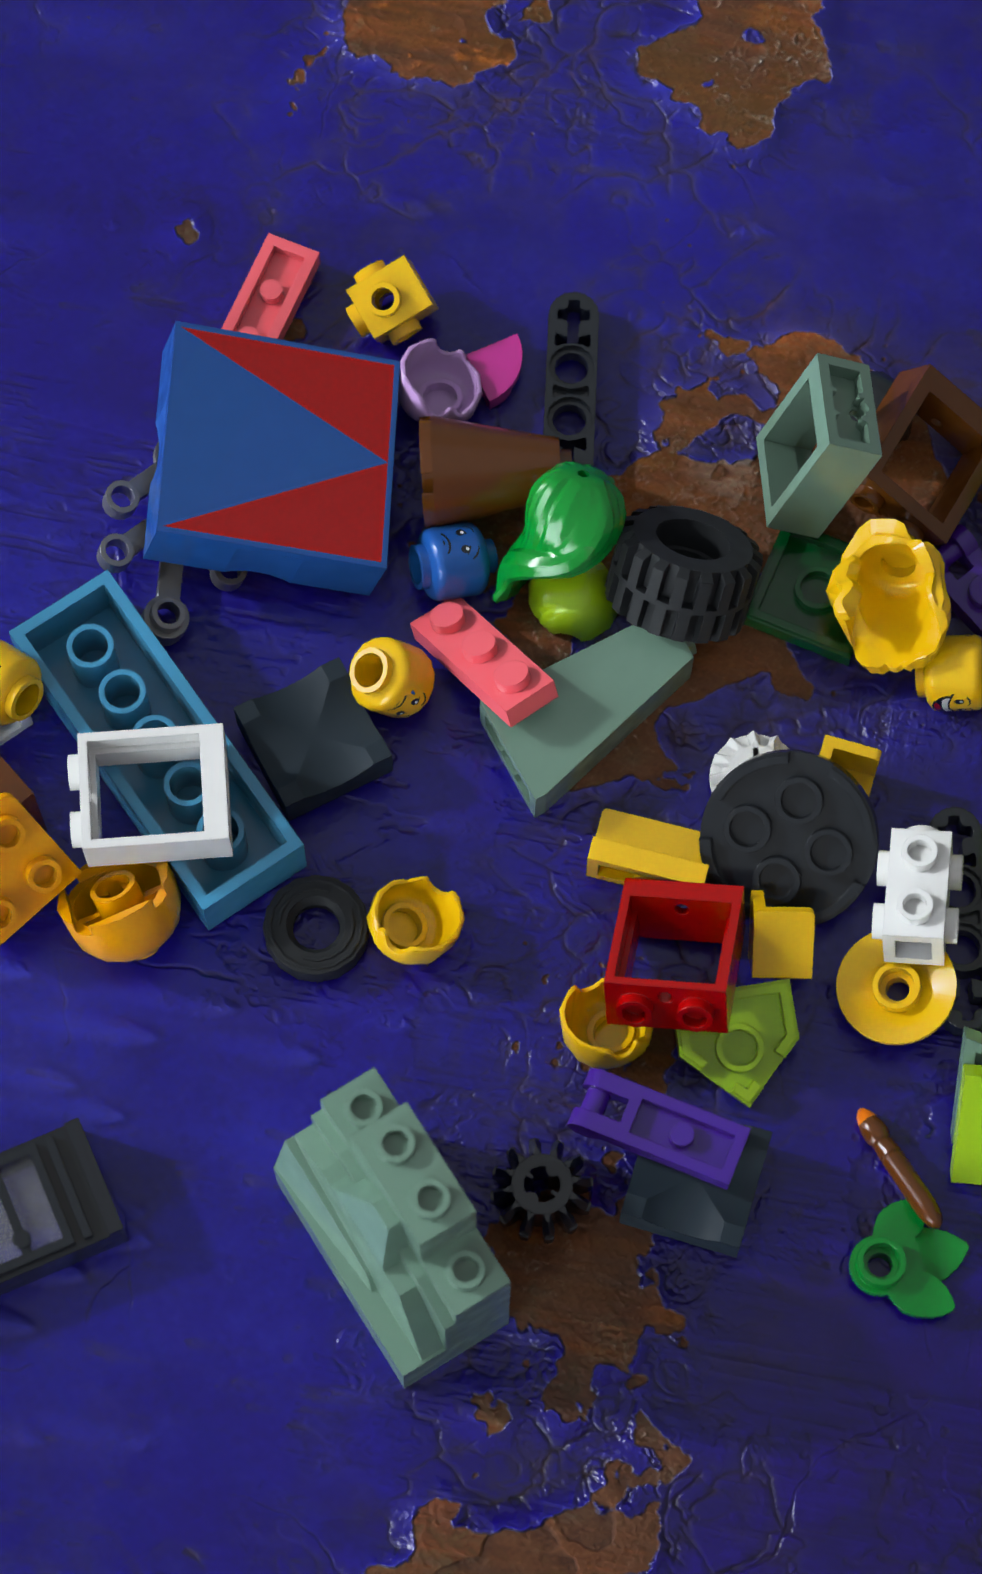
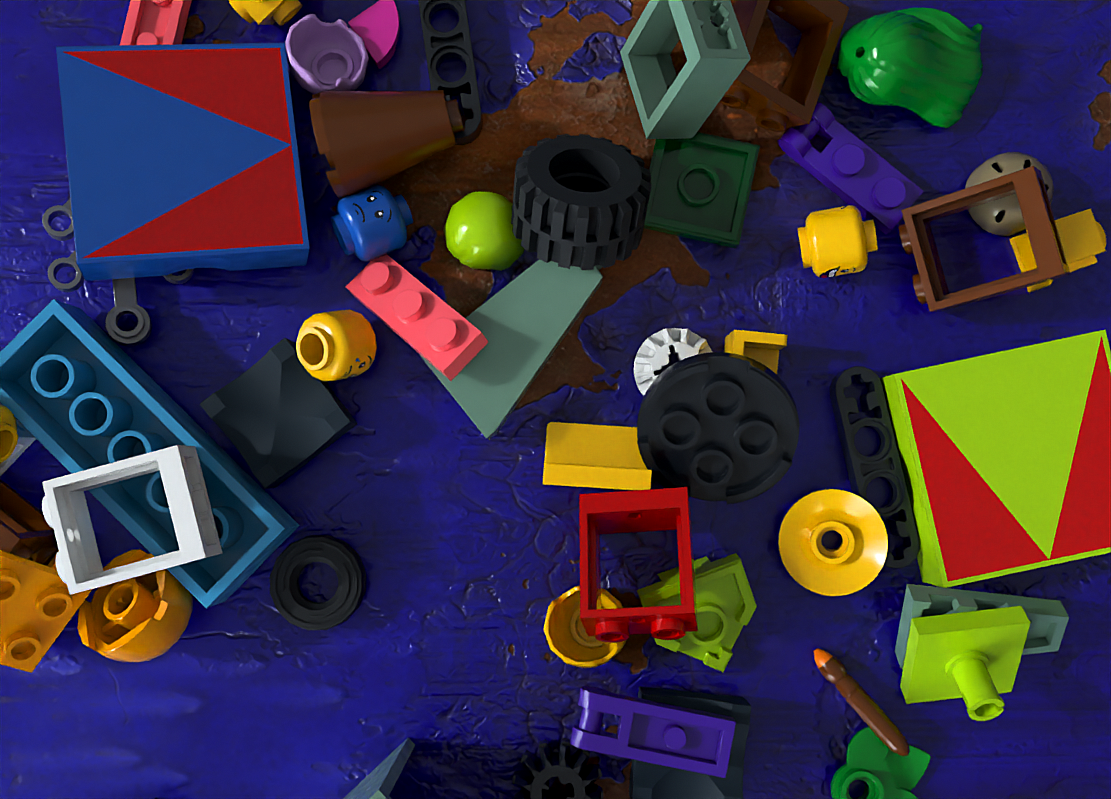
camera: 10 degrees left, 15 degrees up
yellow hair [367,876,465,964] -> none
green piece [493,461,627,603] -> none
yellow panel [748,890,815,979] -> none
yellow hair [826,519,951,675] -> none
white brick [872,825,964,966] -> none

